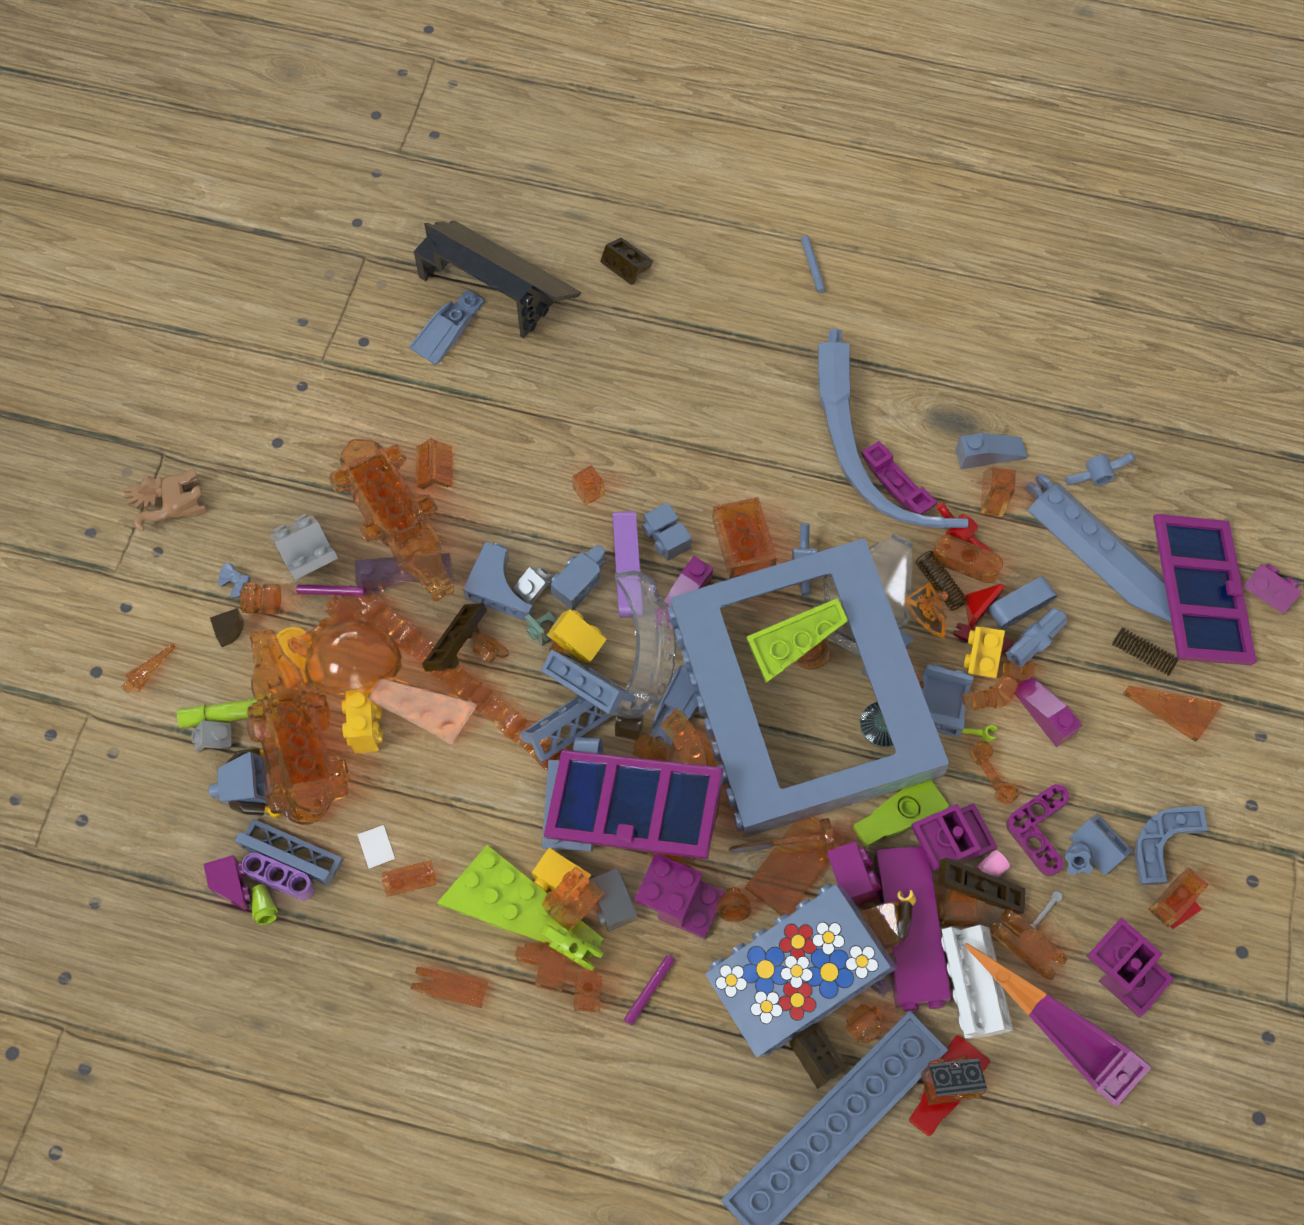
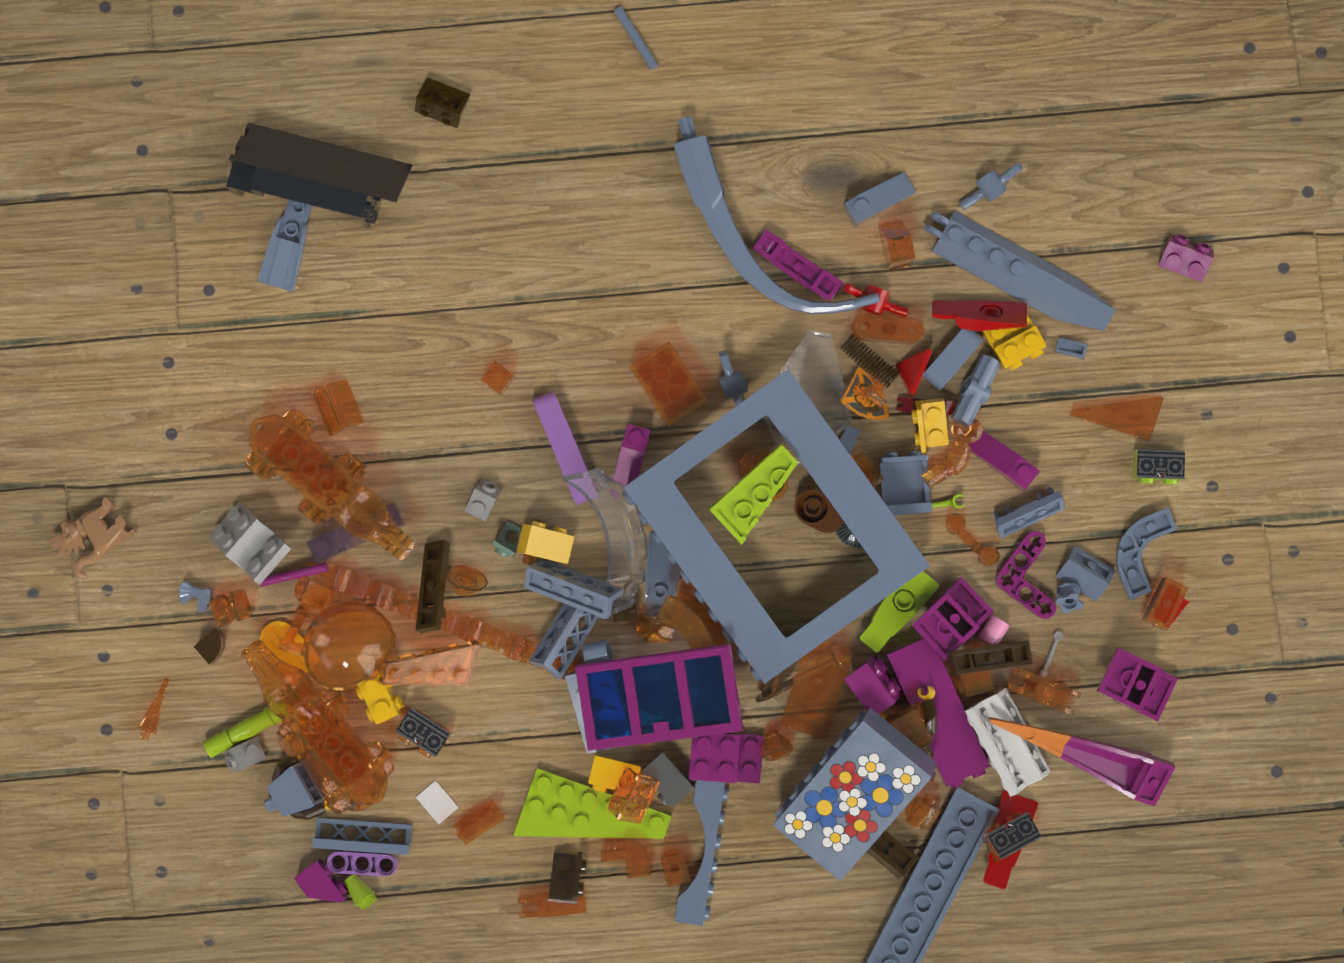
camera: 20 degrees left, 20 degrees up
sand blue arch [463,542,533,621] -> none
lime hinge [541,924,604,972] -> none
sand blue hinge [550,545,605,610] -> none
magenta bar [623,954,675,1026] -> none
sand blue piece [642,502,692,561] -> none
dark brown piece [1112,627,1178,676] -> none
door [1153,514,1257,665] -> none
none -> brick [395,707,453,758]
none -> dark brown bracket [548,851,587,904]
none -> sand blue arch [674,780,729,926]
none -> reddish brown cap [794,489,844,533]
none -> red piece [932,300,1027,331]
none -> yellow plate [981,315,1047,371]
none -> sand blue plate [994,487,1065,538]
none -> sand blue piece [1055,337,1088,360]
none -> brick [1133,449,1185,485]

